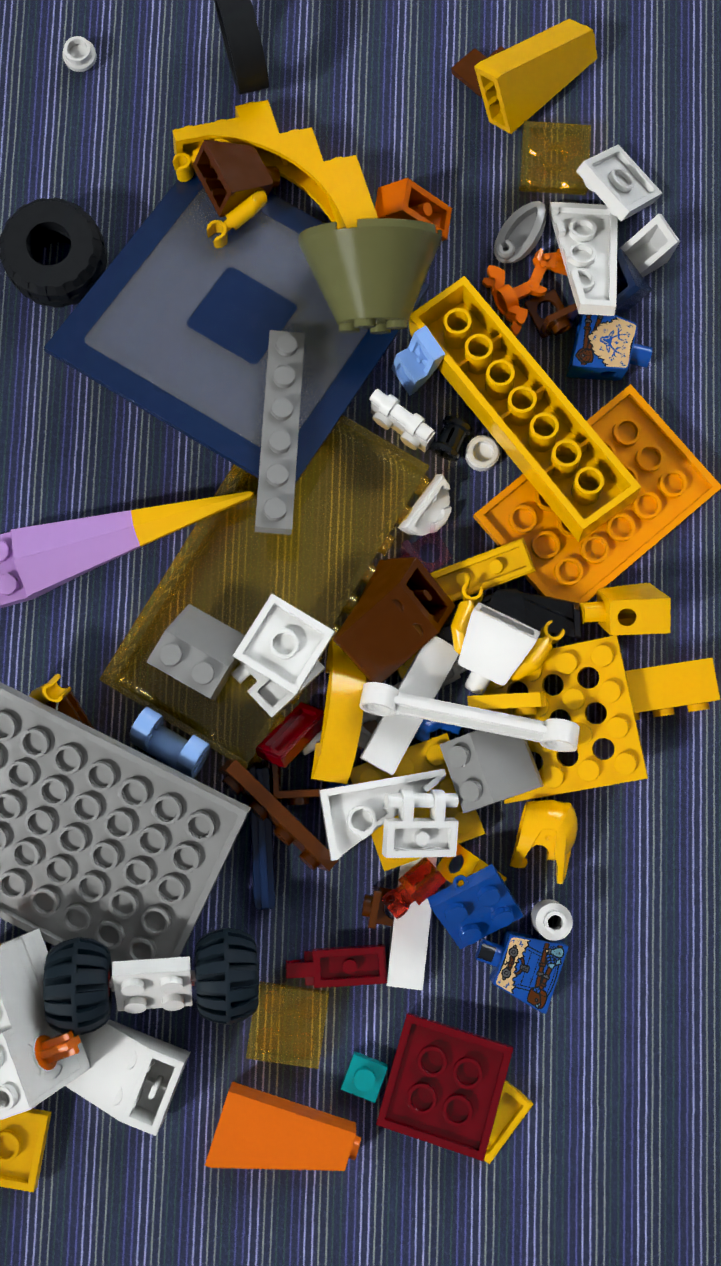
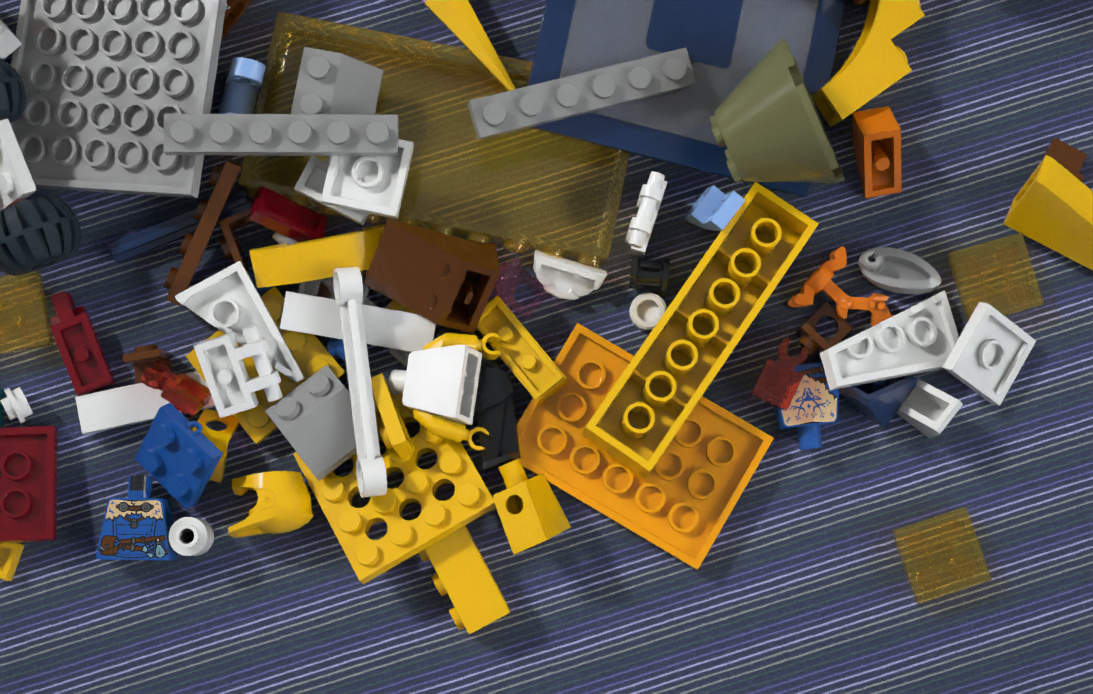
camera: 75 degrees right, 0 degrees up
none -> white plate [0,387,33,424]
none -> light grey plate [163,114,399,156]
none -> clear red plate [750,338,809,411]

